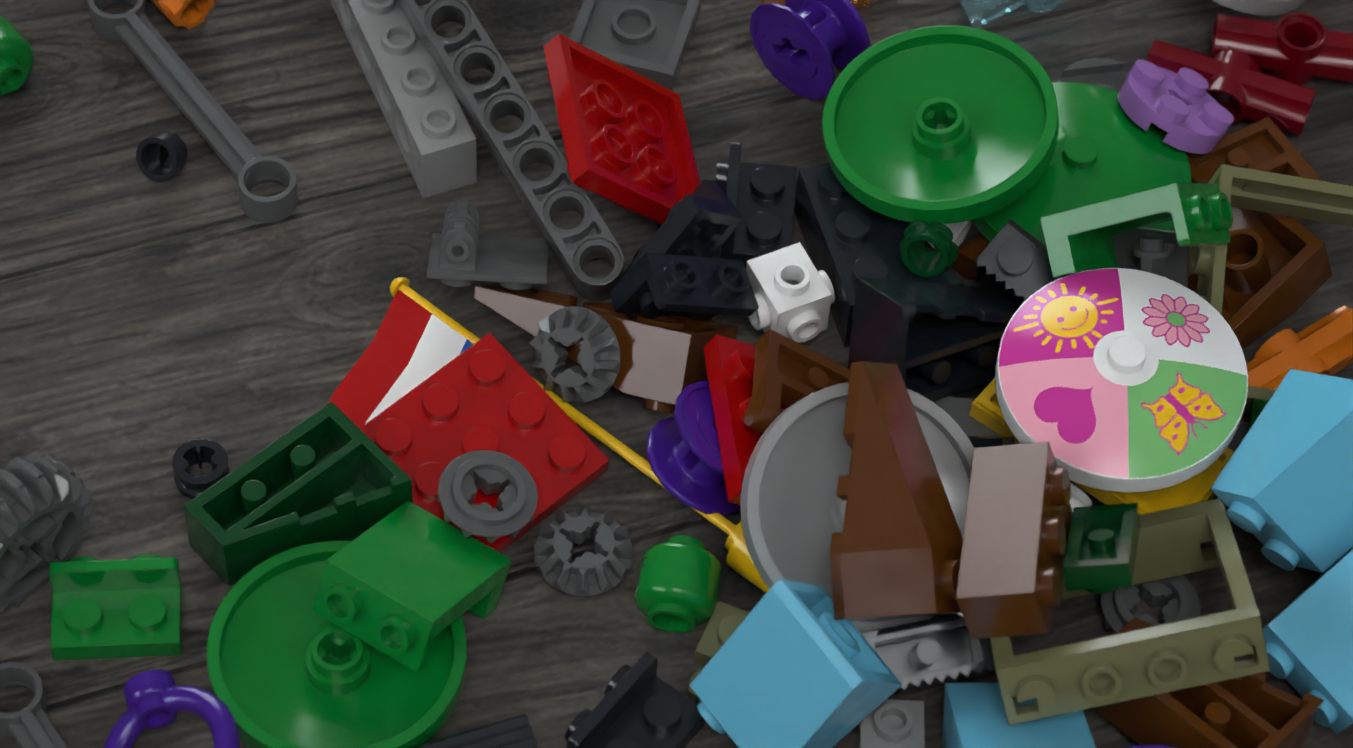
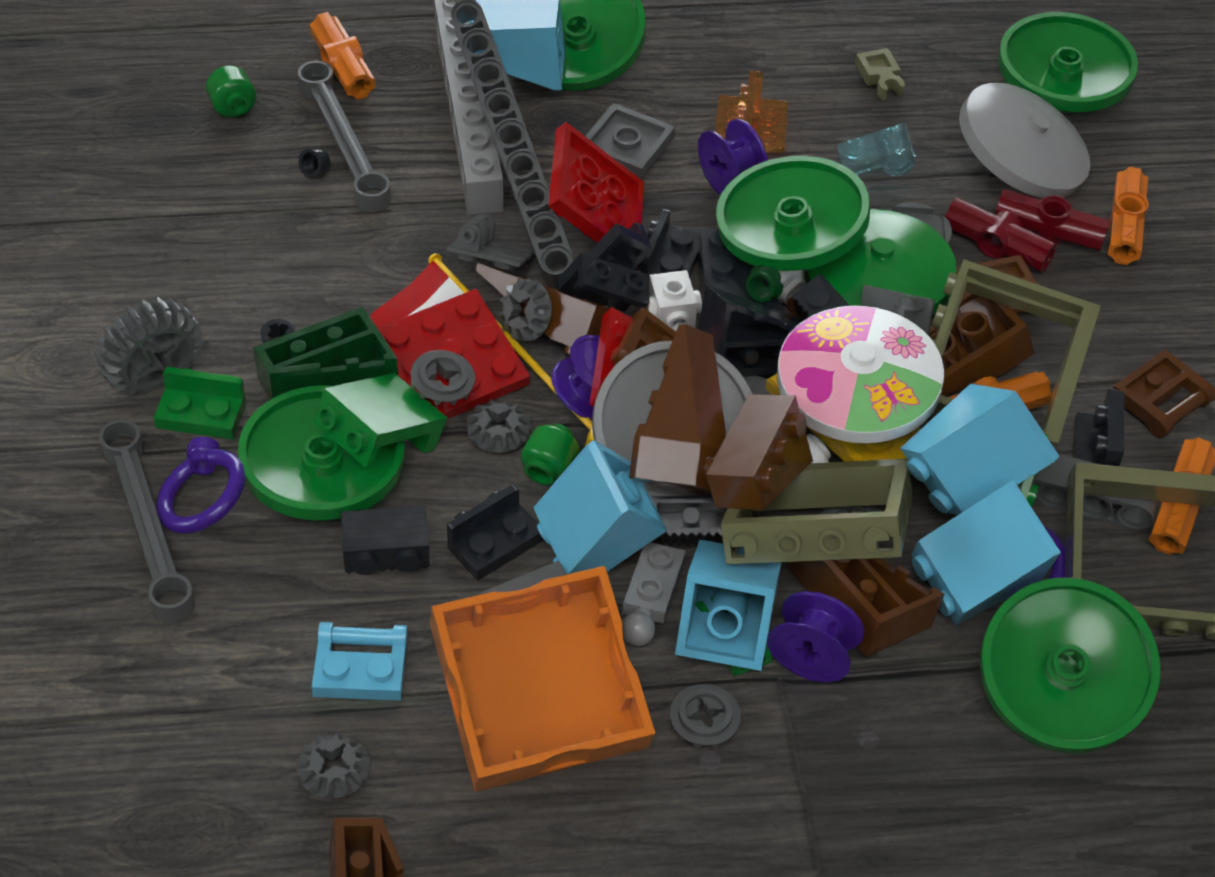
camera: 15 degrees right, 5 degrees down
green panel [1040,183,1233,277] -> none
dark green plate [1063,503,1140,594] -> none
medium lavender plate [1118,59,1234,154] -> none

